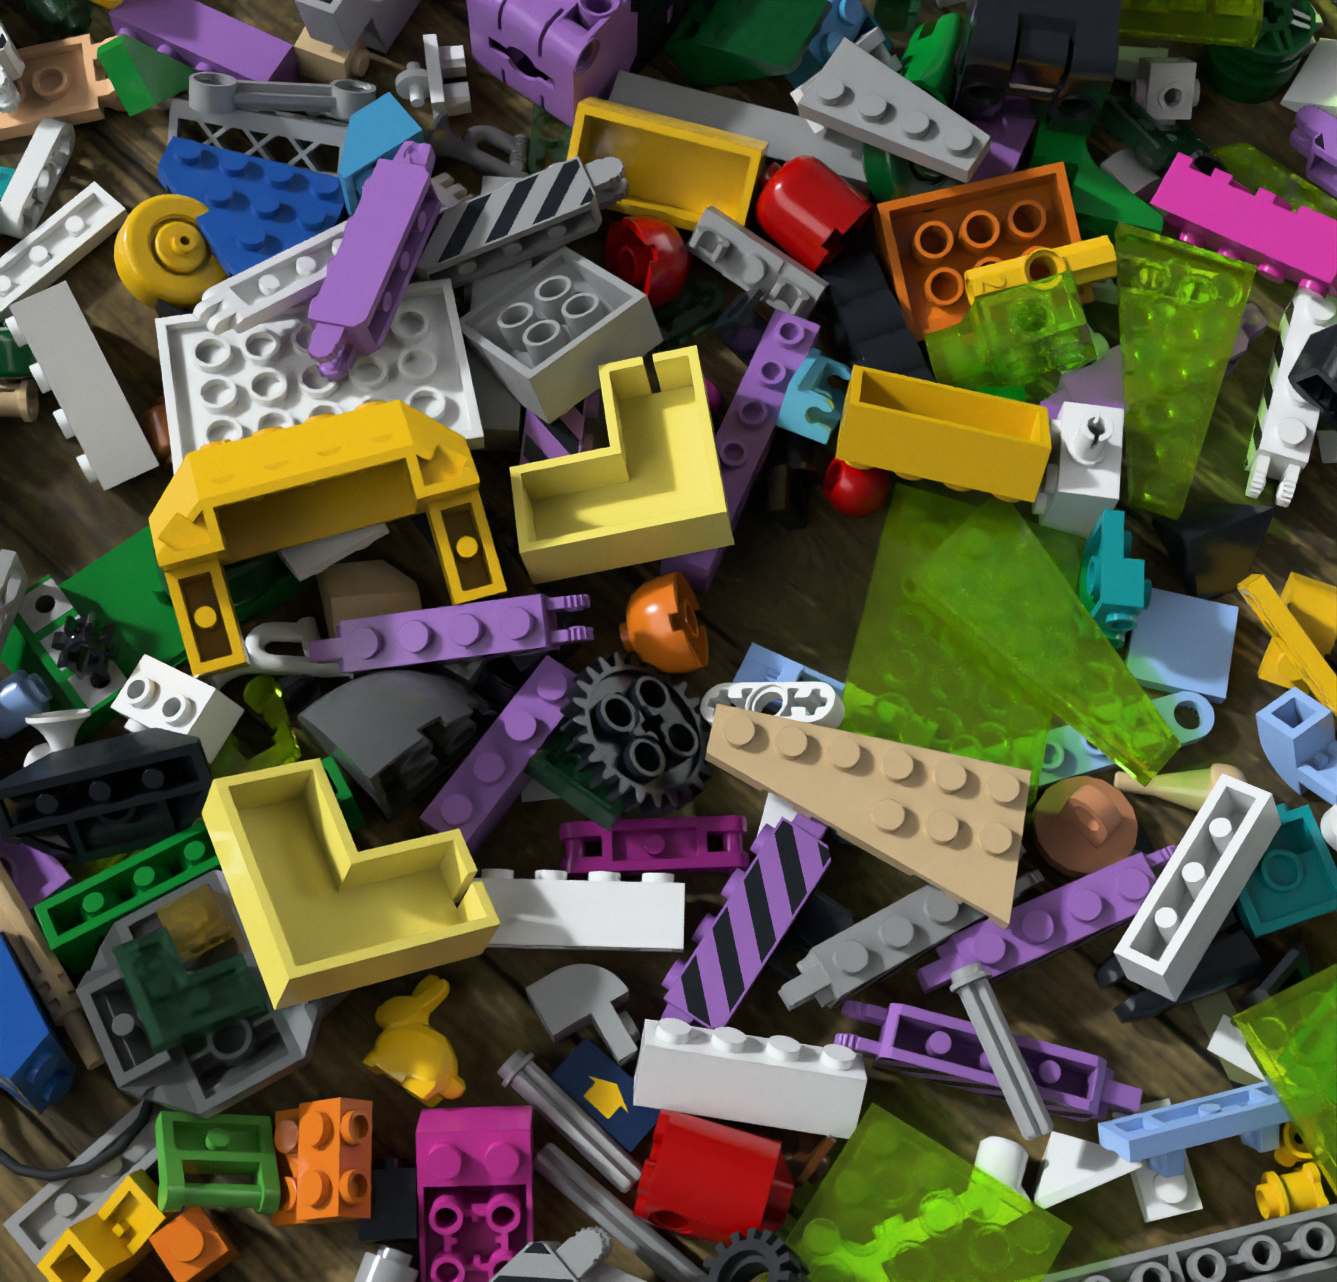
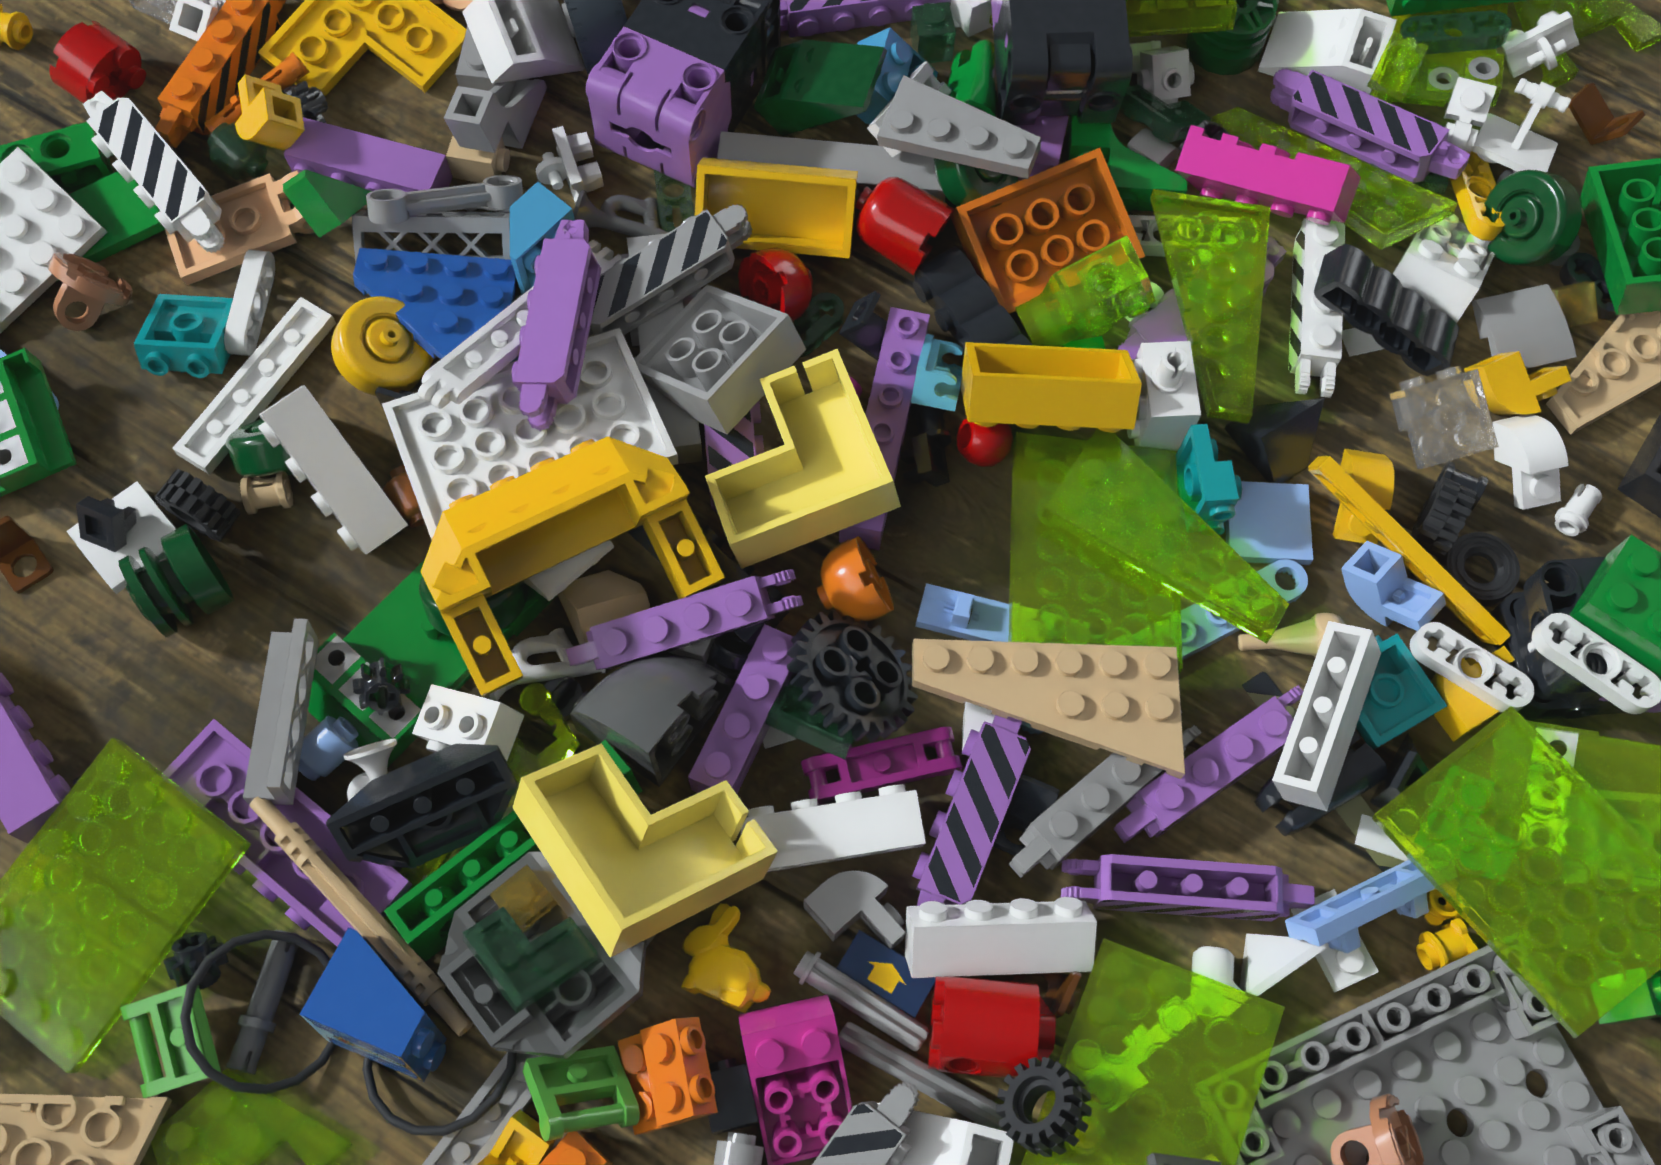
camera: 10 degrees left, 0 degrees up
light grey plate [686,205,830,320] -> none
white beam [700,682,845,729] -> none
light grey axle [949,962,1054,1140] -> none
yellow piece [964,235,1117,313] -> none
nougat tile [1032,775,1138,878] -> none

